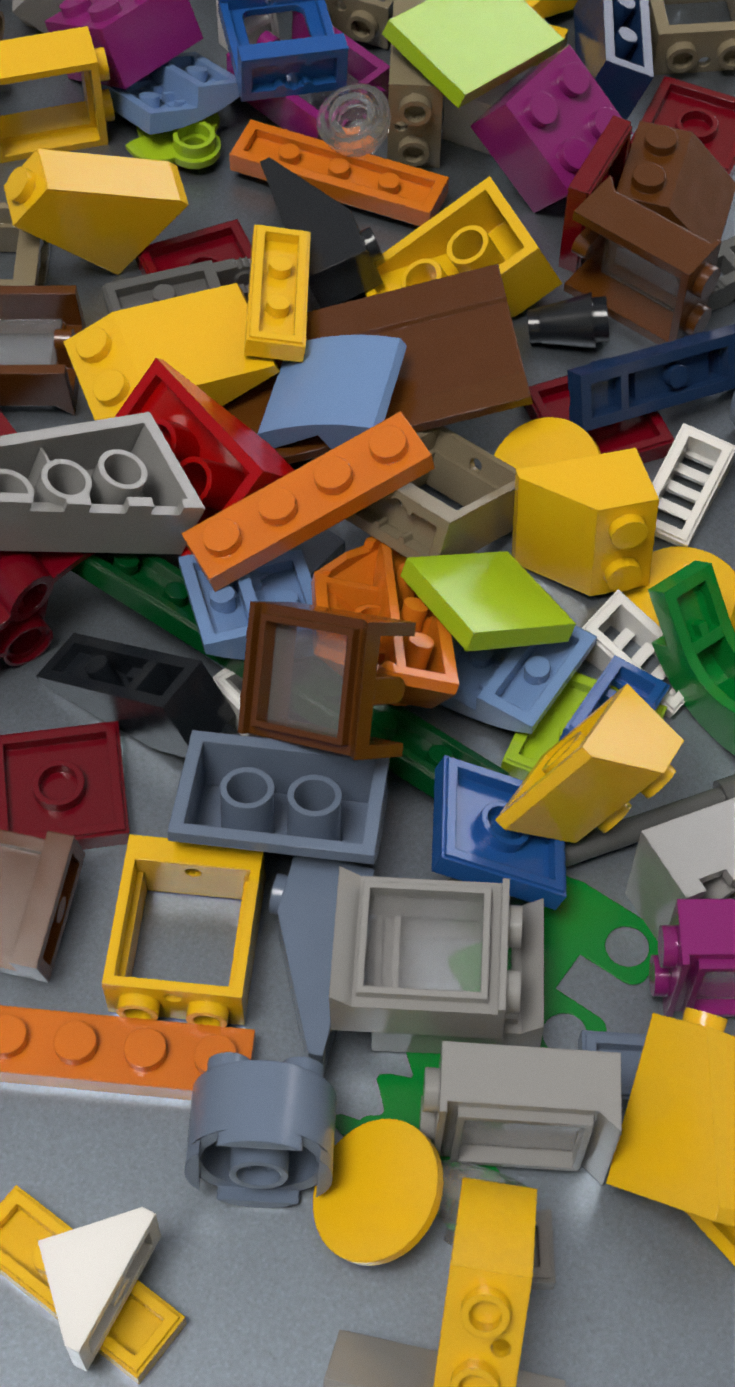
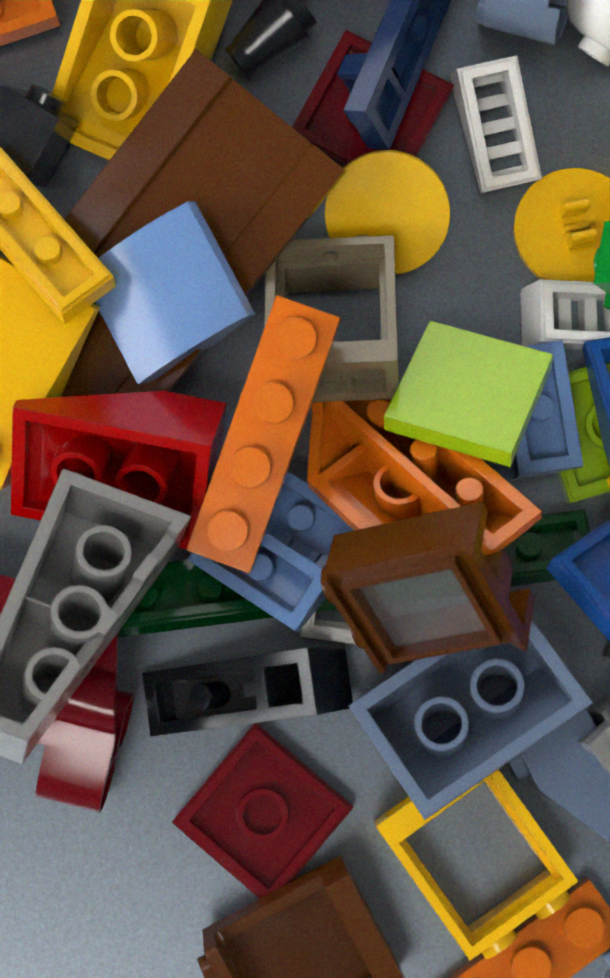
camera: 35 degrees left, 25 degrees up
yellow slope [512,448,659,596] -> none

